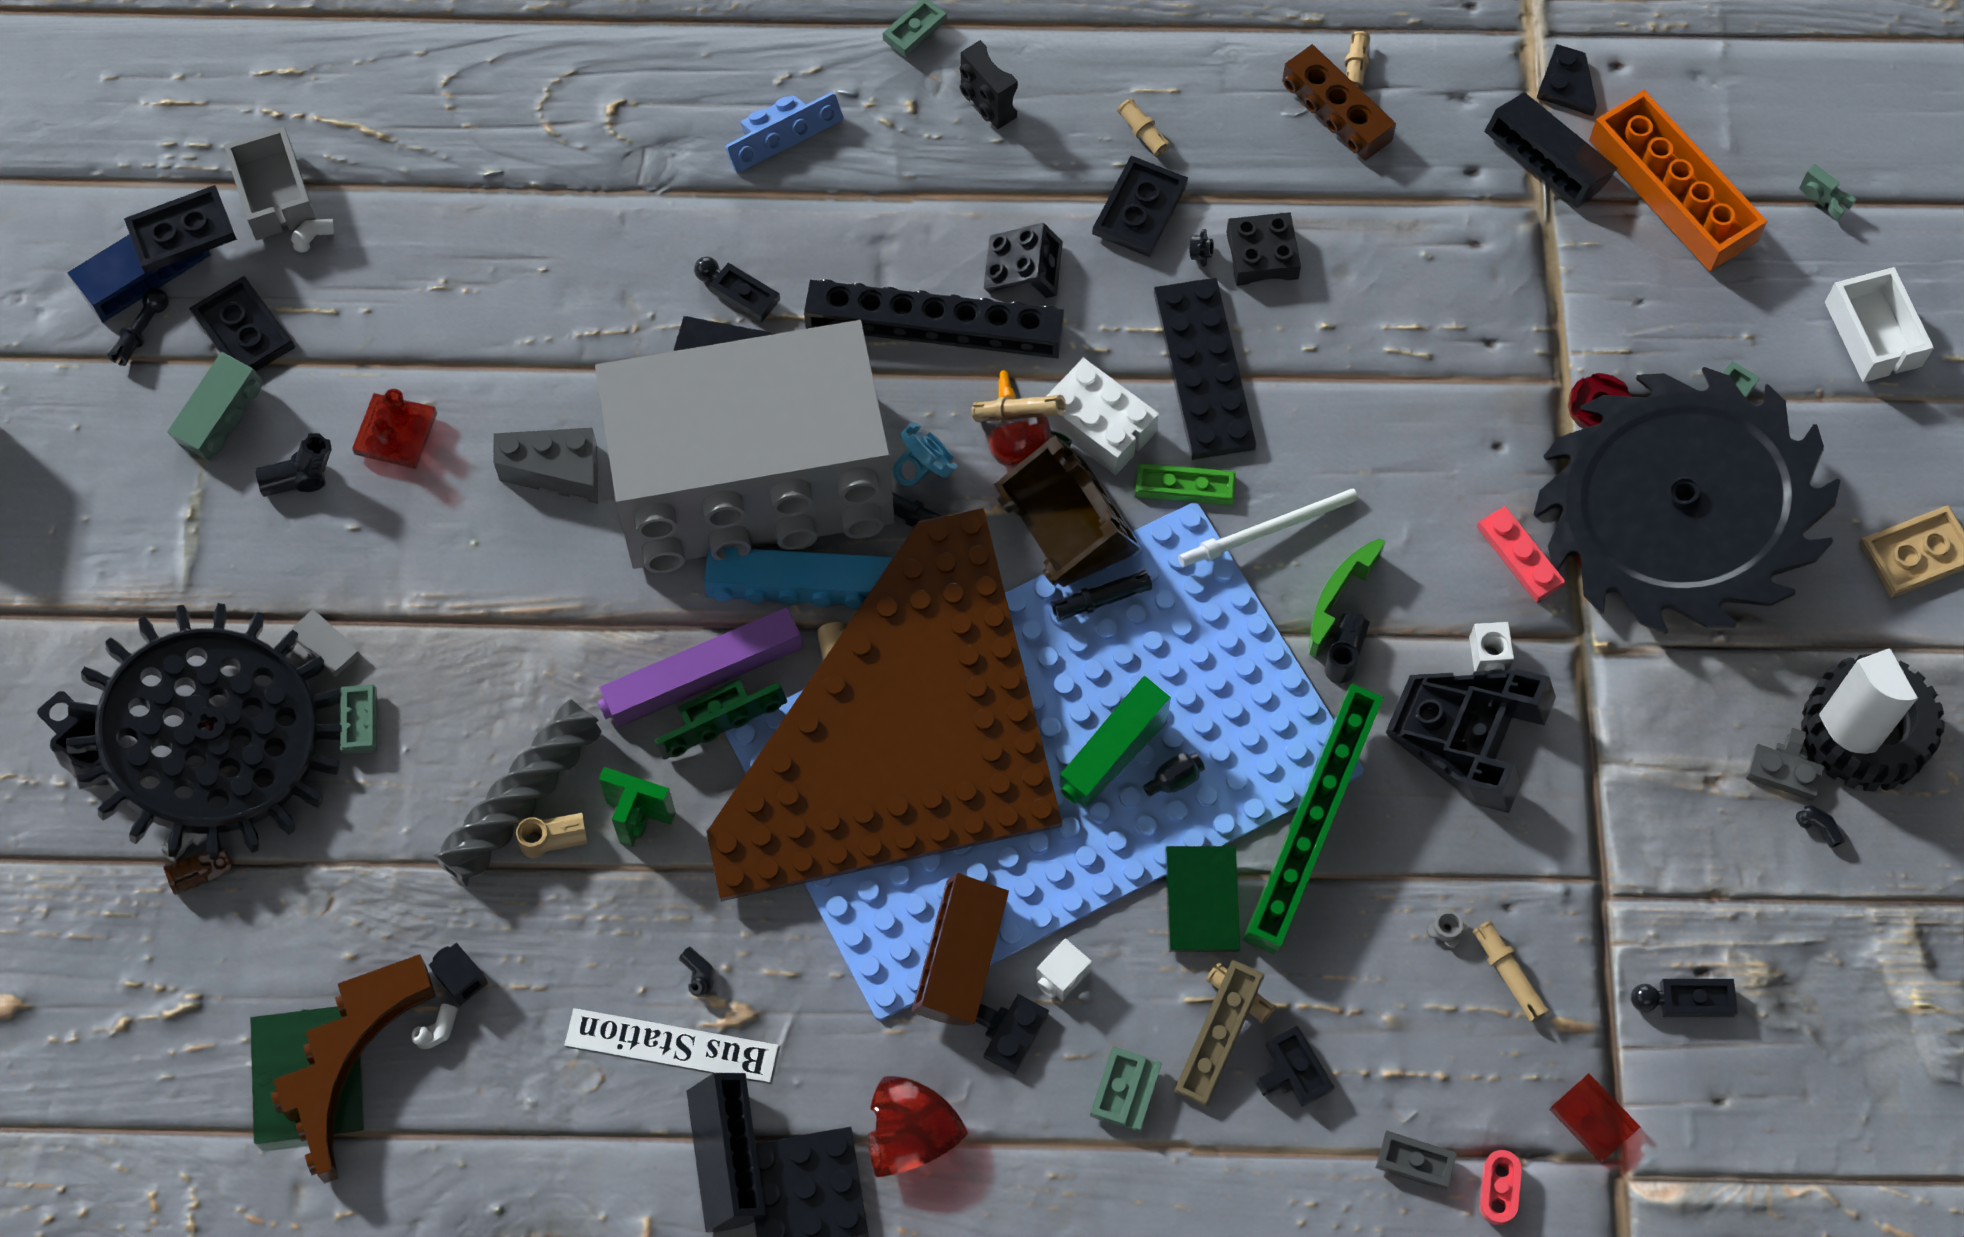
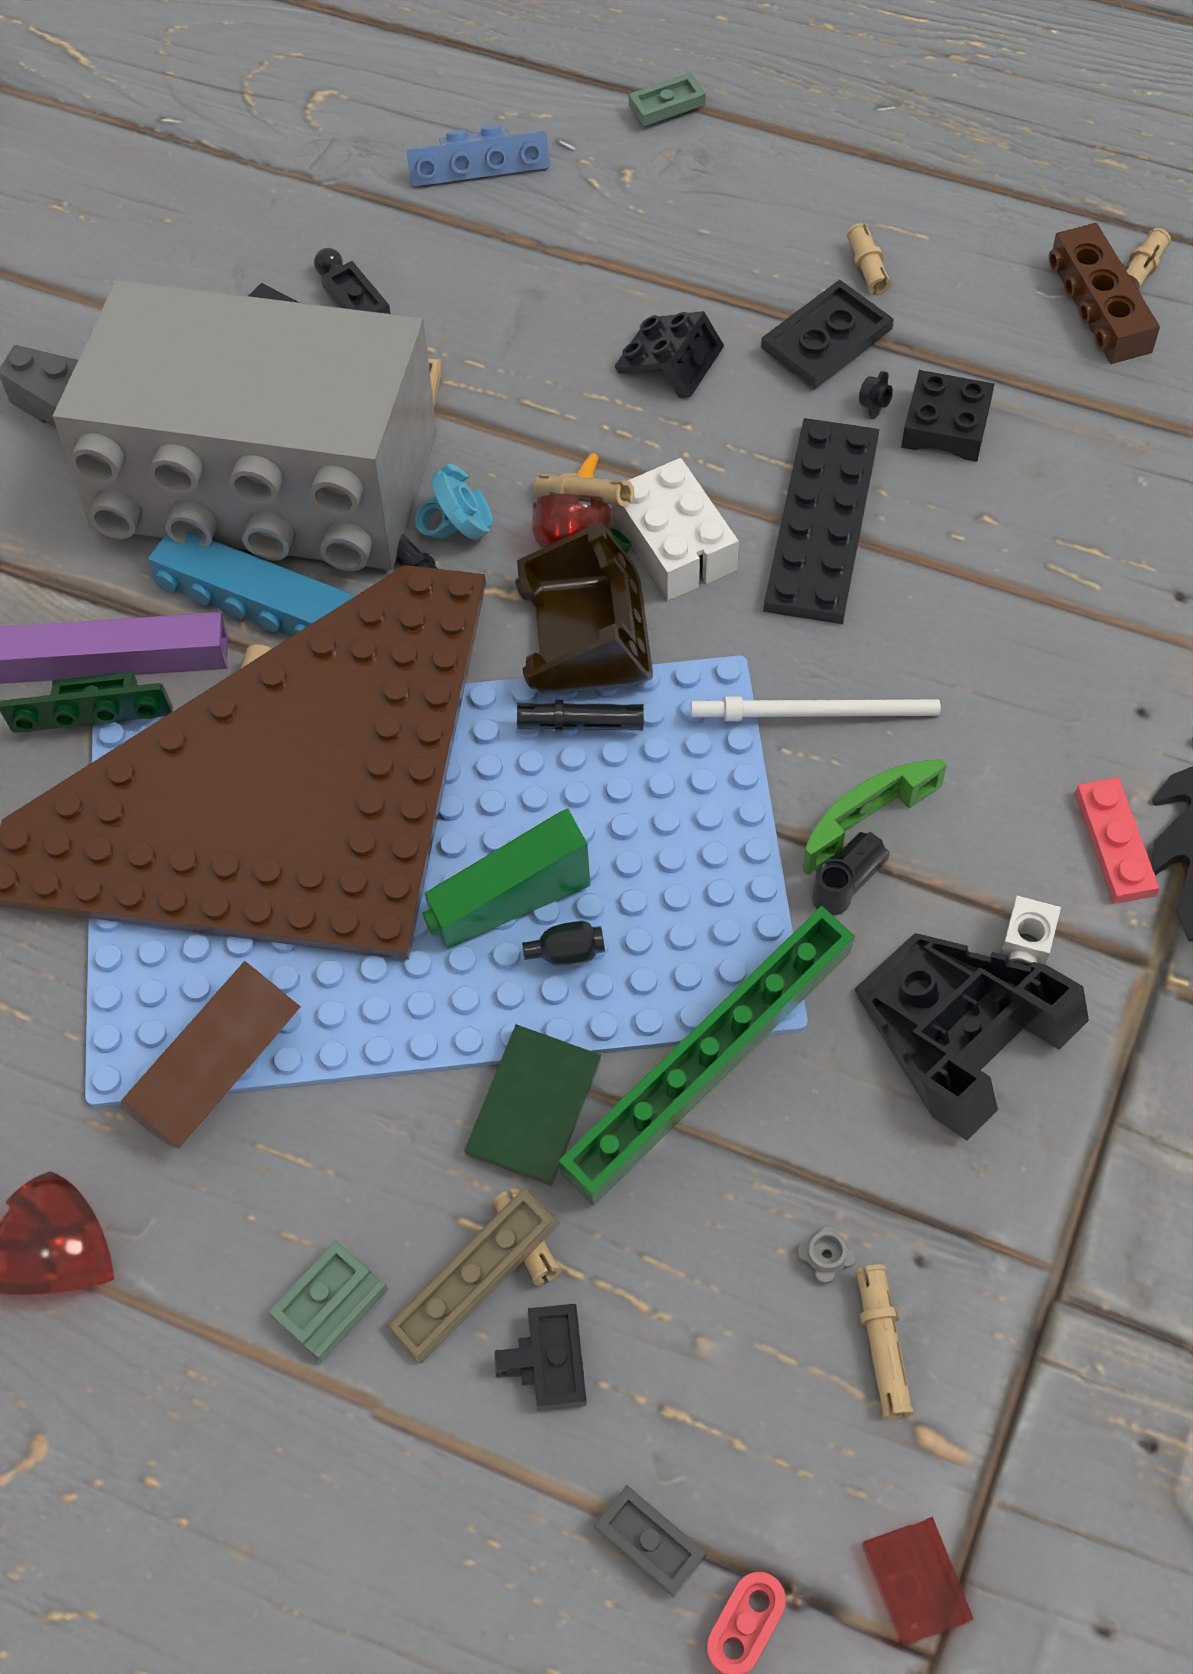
camera: 25 degrees right, 5 degrees down
black brick [804,279,1064,359] -> none
black brick [959,40,1018,129] -> none
black hinge [975,994,1049,1075] -> none
white brick [1036,938,1092,1001] -> none
bright green tile [1135,463,1236,506] -> none
black plate [1631,979,1738,1017] -> none

